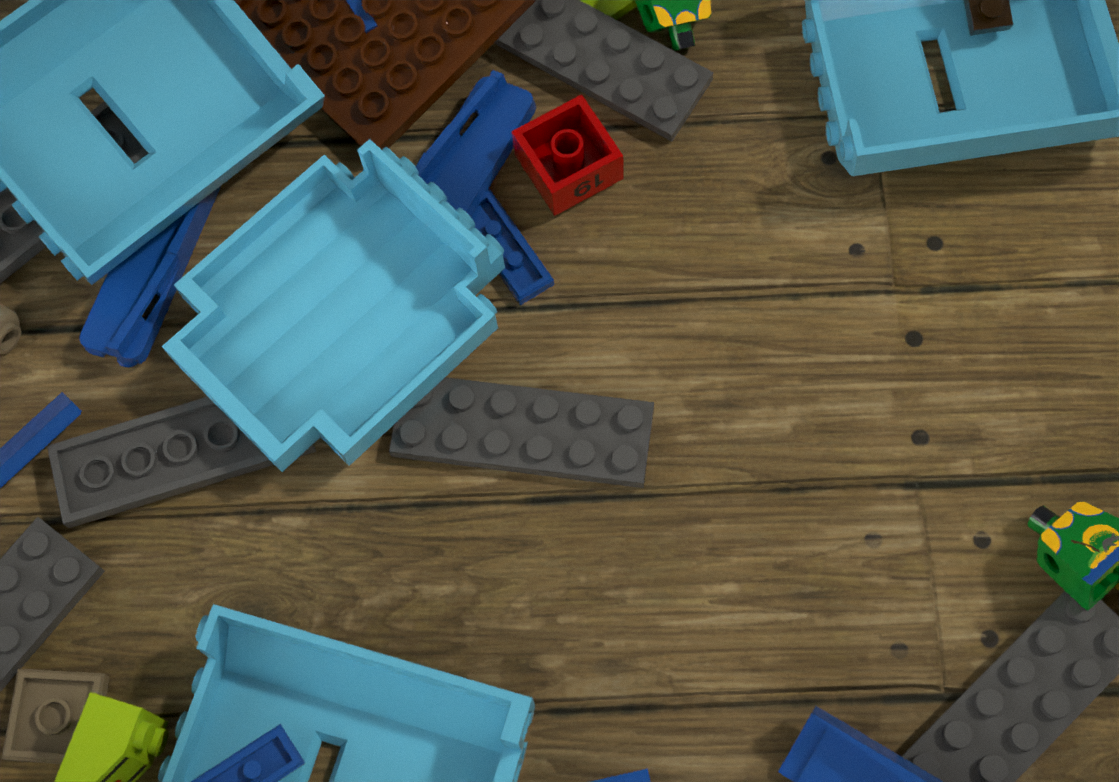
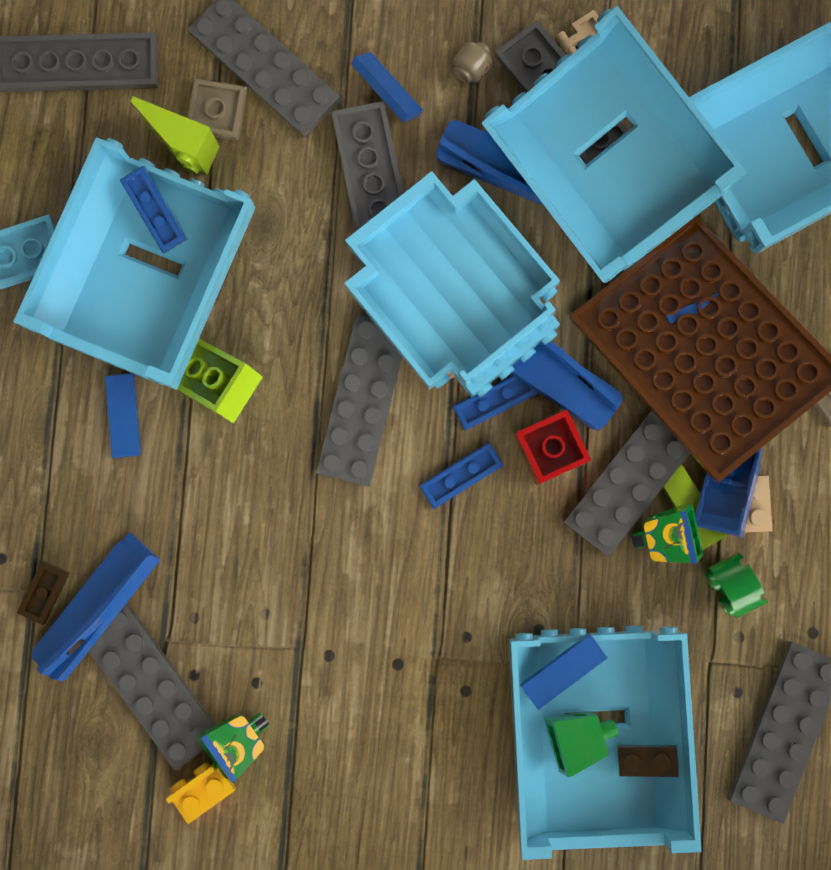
camera: 90 degrees right, 15 degrees up
none -> lime slope [177,339,263,423]
none -> blue tile [419,442,504,509]
none -> blue tile [520,633,607,710]
none -> green torso [544,711,618,777]

